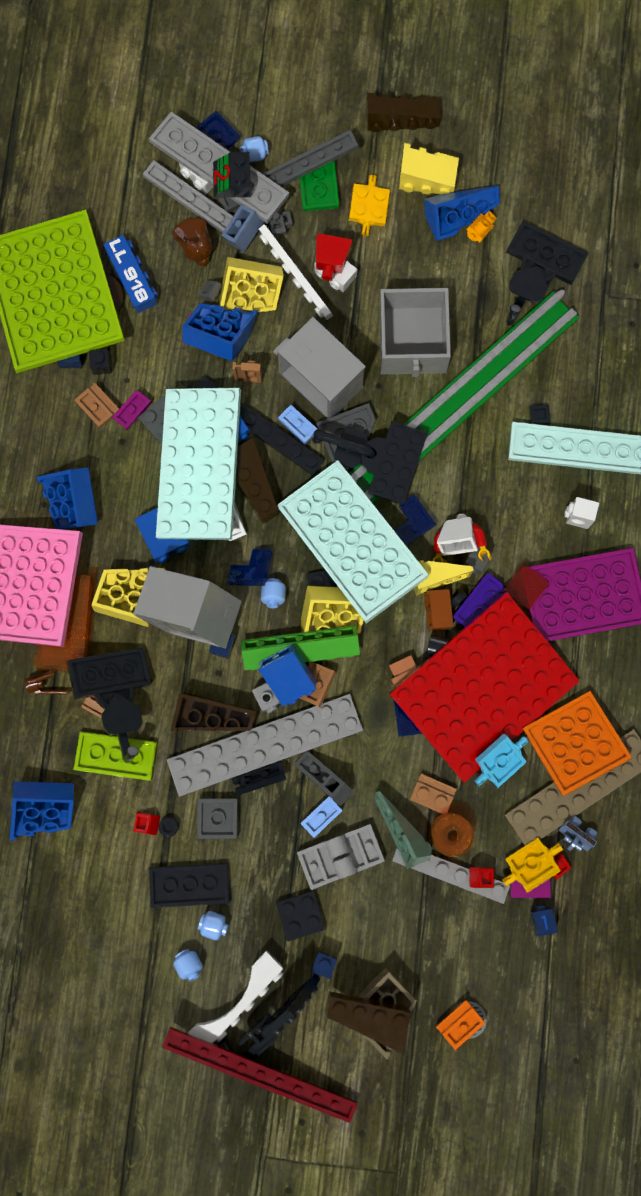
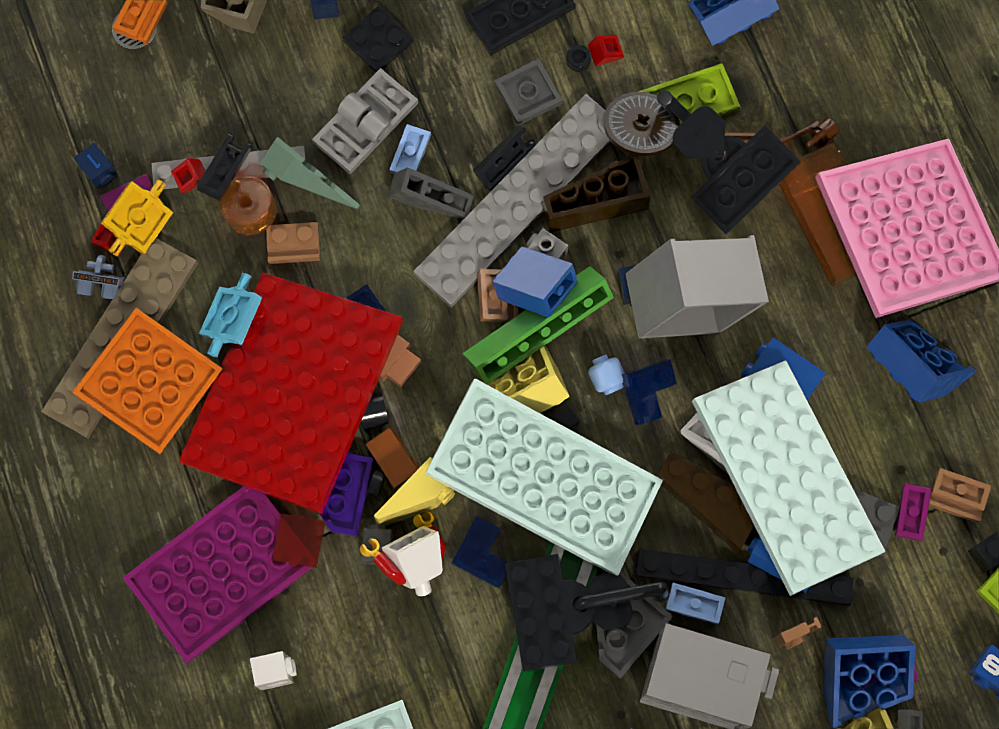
camera: 150 degrees right, 5 degrees down
light yellow wedge [92,568,165,627] -> none
none -> black hinge [197,133,253,201]
none -> piece [603,92,680,156]

